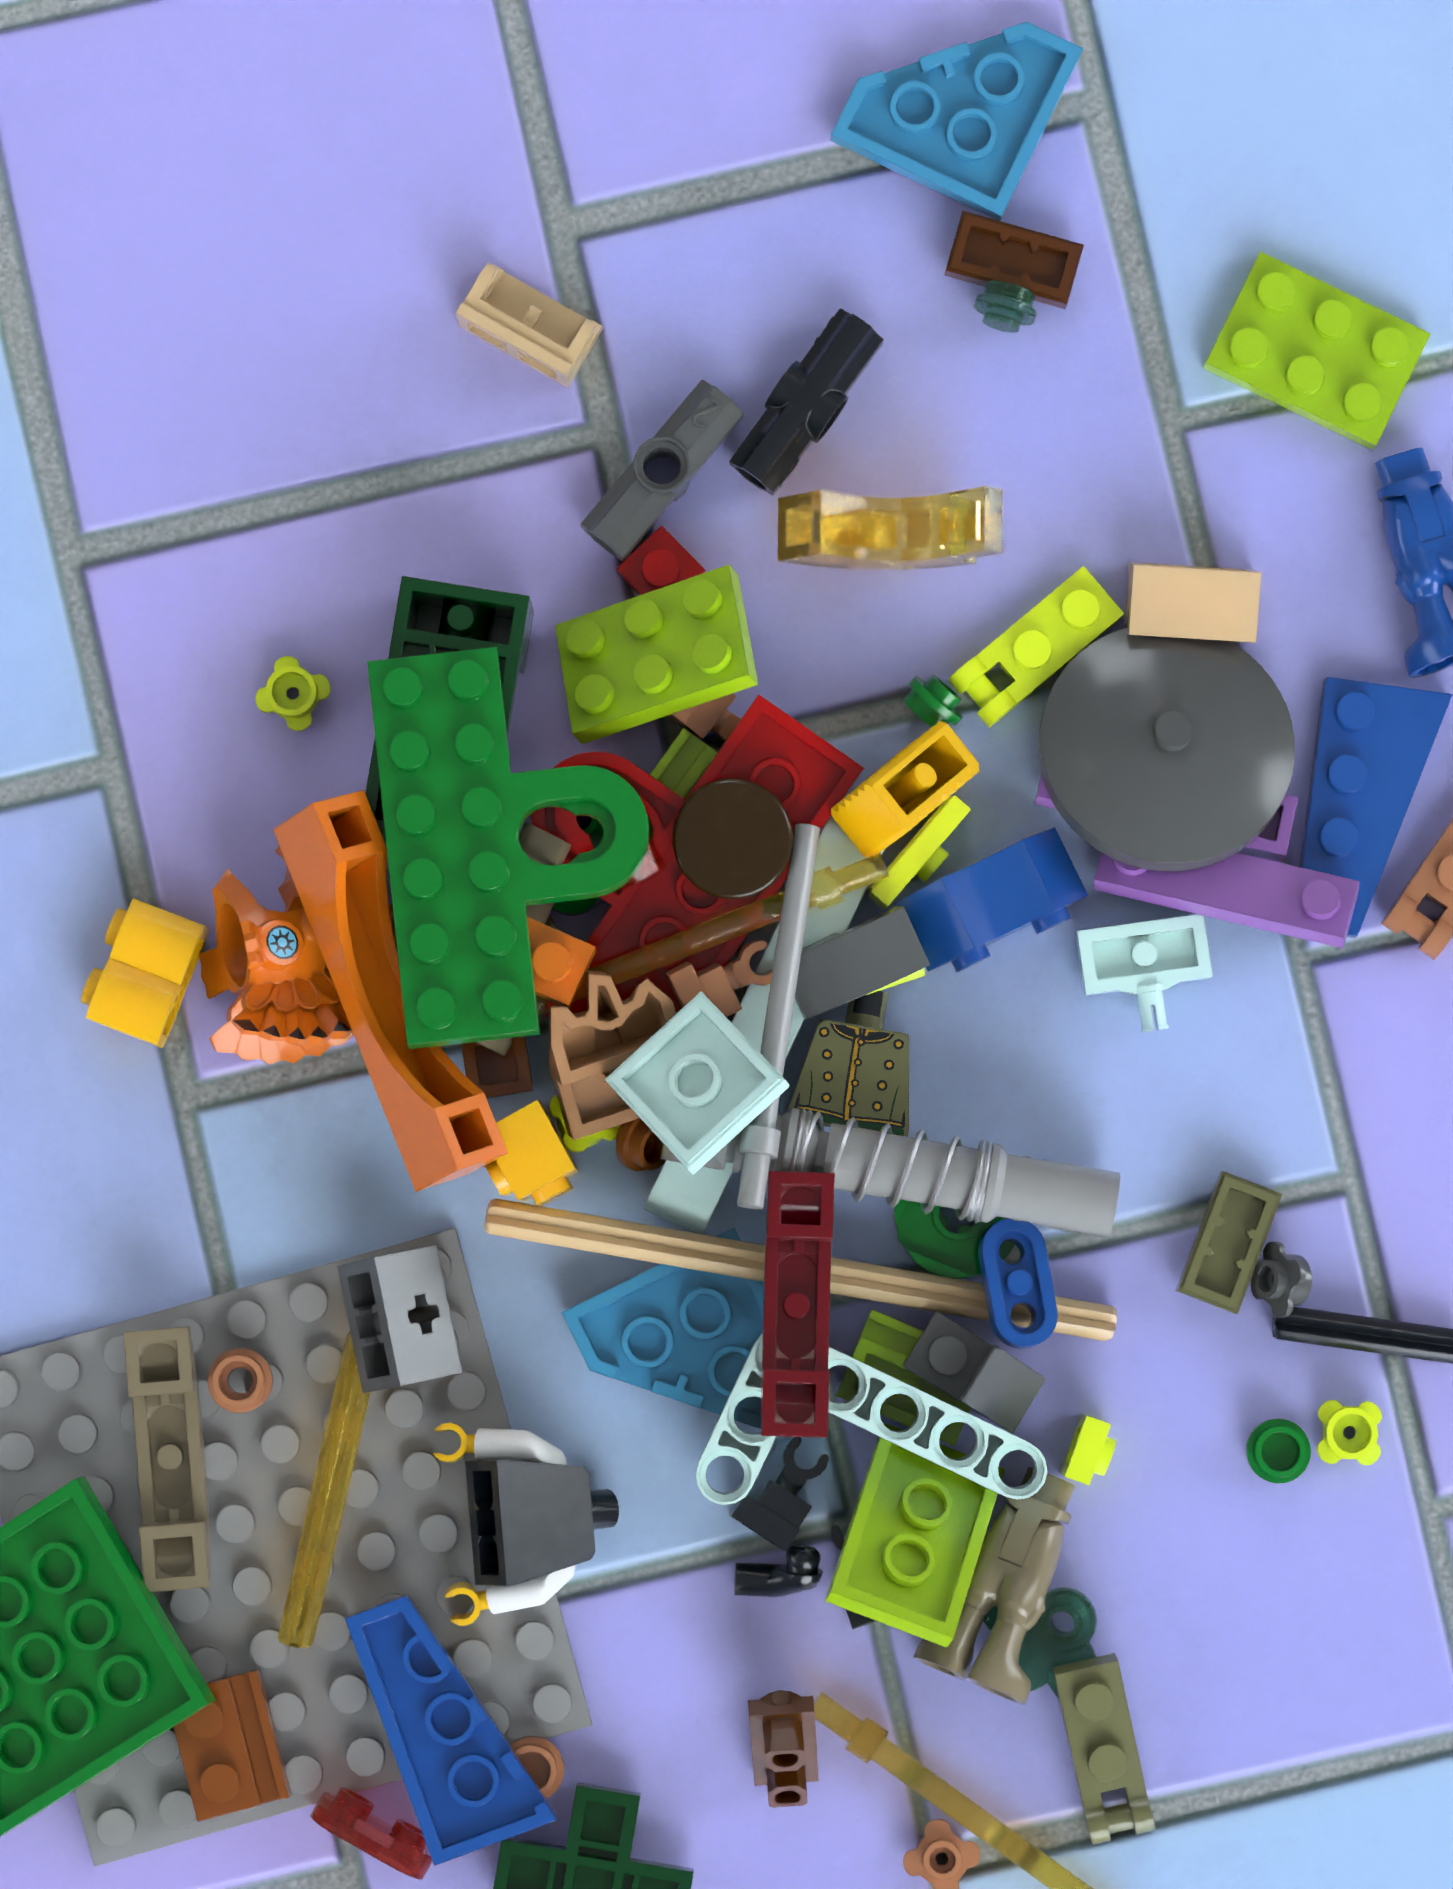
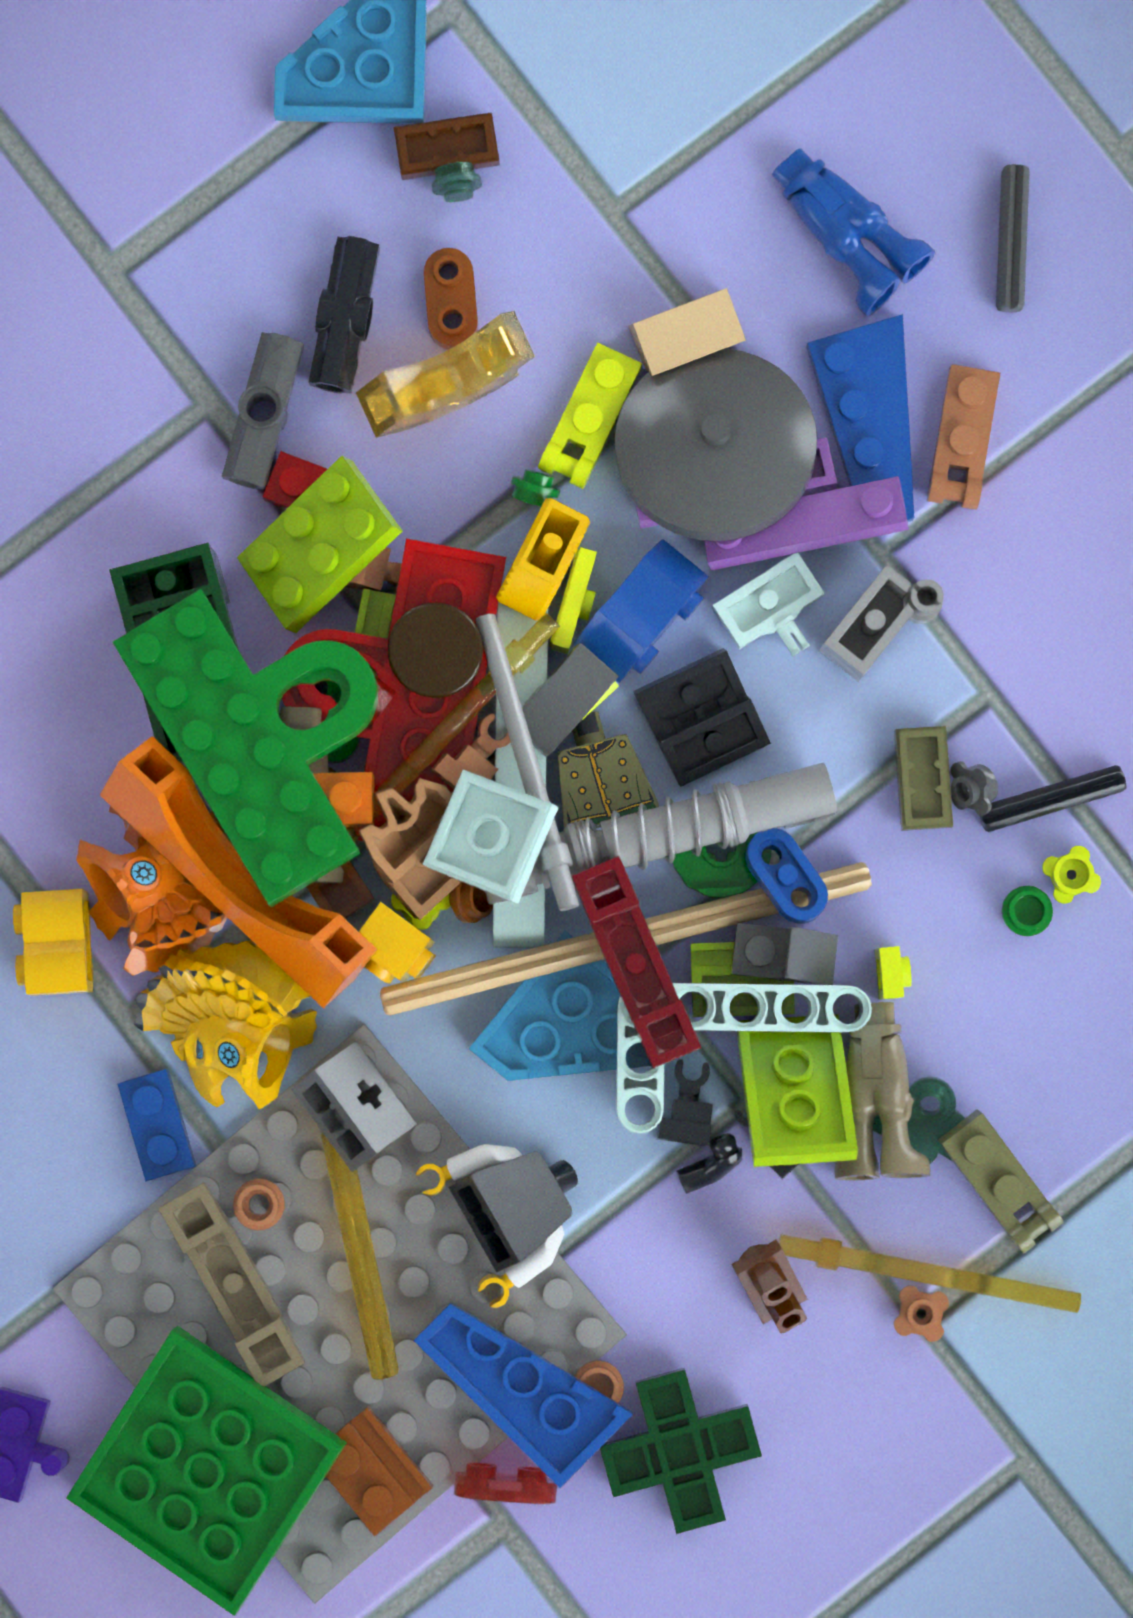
camera: 25 degrees left, 0 degrees up
neon yellow plate [255,656,331,731] -> none
tan hinge [456,263,603,388] -> none
lime plate [1203,251,1431,450] -> none
none -> blue plate [117,1069,197,1182]
none -> yellow piece [134,940,317,1110]
none -> dark orange plate [424,248,478,350]
none -> black slope [633,648,771,787]
none -> light grey hinge [819,564,944,682]

